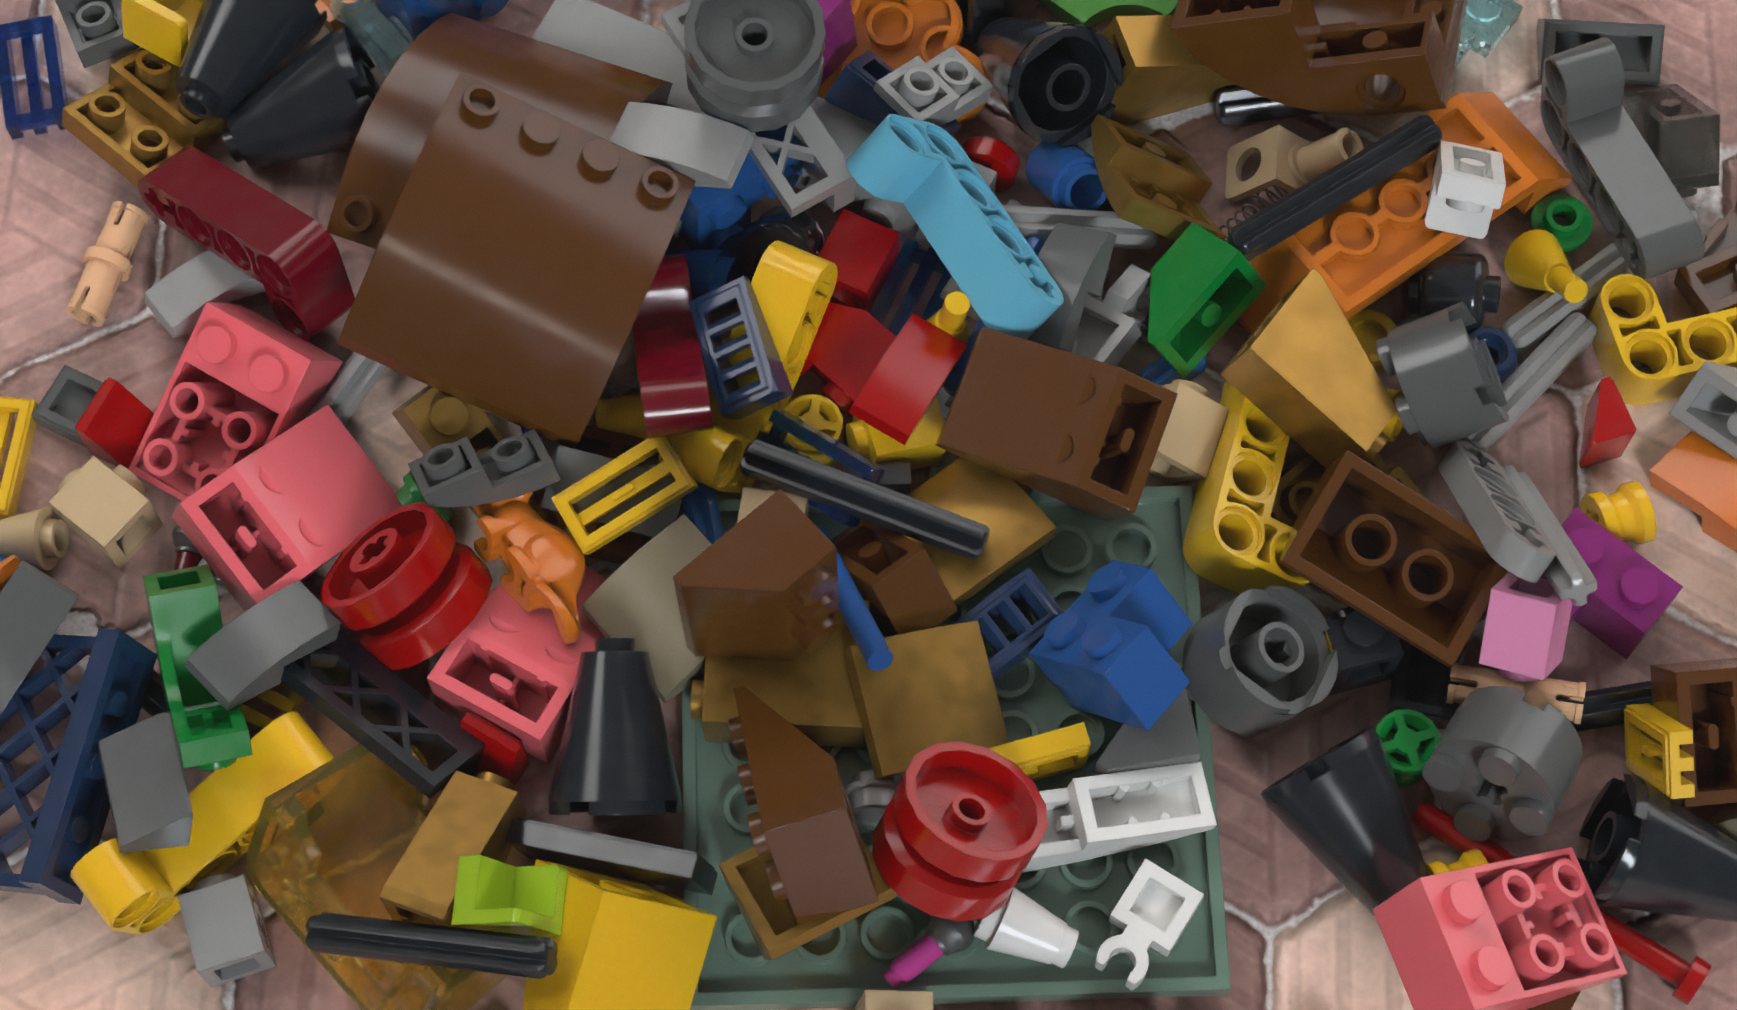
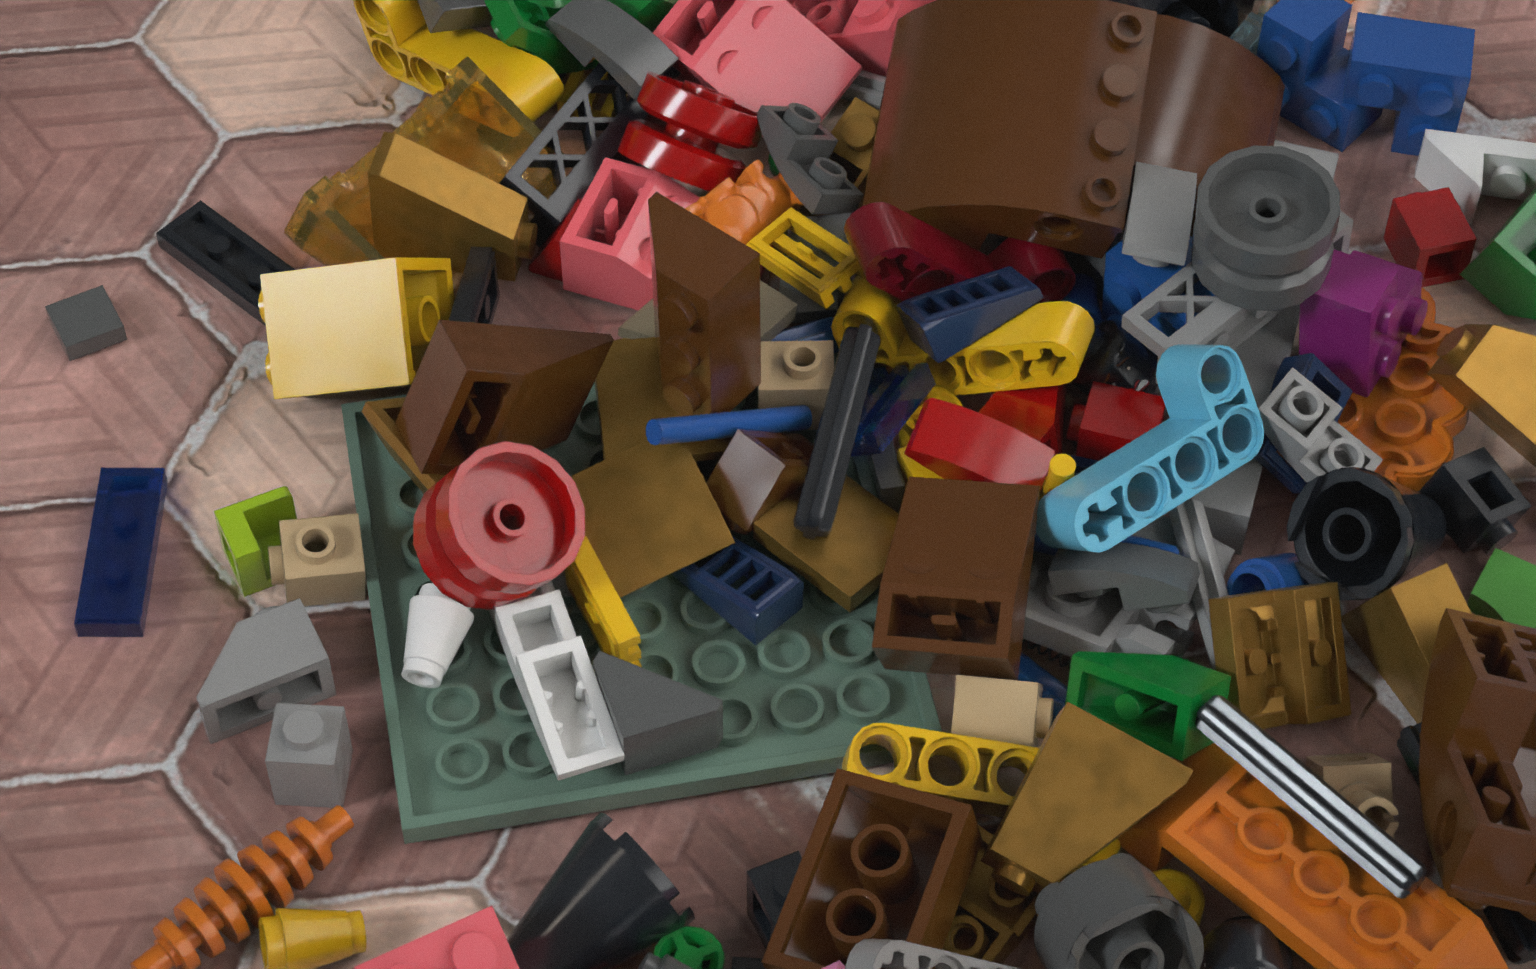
camera: 80 degrees right, 15 degrees down
light grey brick [178,873,277,988] -> none
black axle [305,912,558,979] -> none
lime panel [451,855,568,937] -> none
black cone [548,638,682,815] -> none
piece [882,916,975,990] -> none
red tile [962,136,1020,192] -> none
blue brick [1029,560,1193,731] -> none
white plate [1095,858,1204,990] -> none
dark grey brick [1181,585,1338,738] -> none
white slope [1425,140,1506,239] -> none

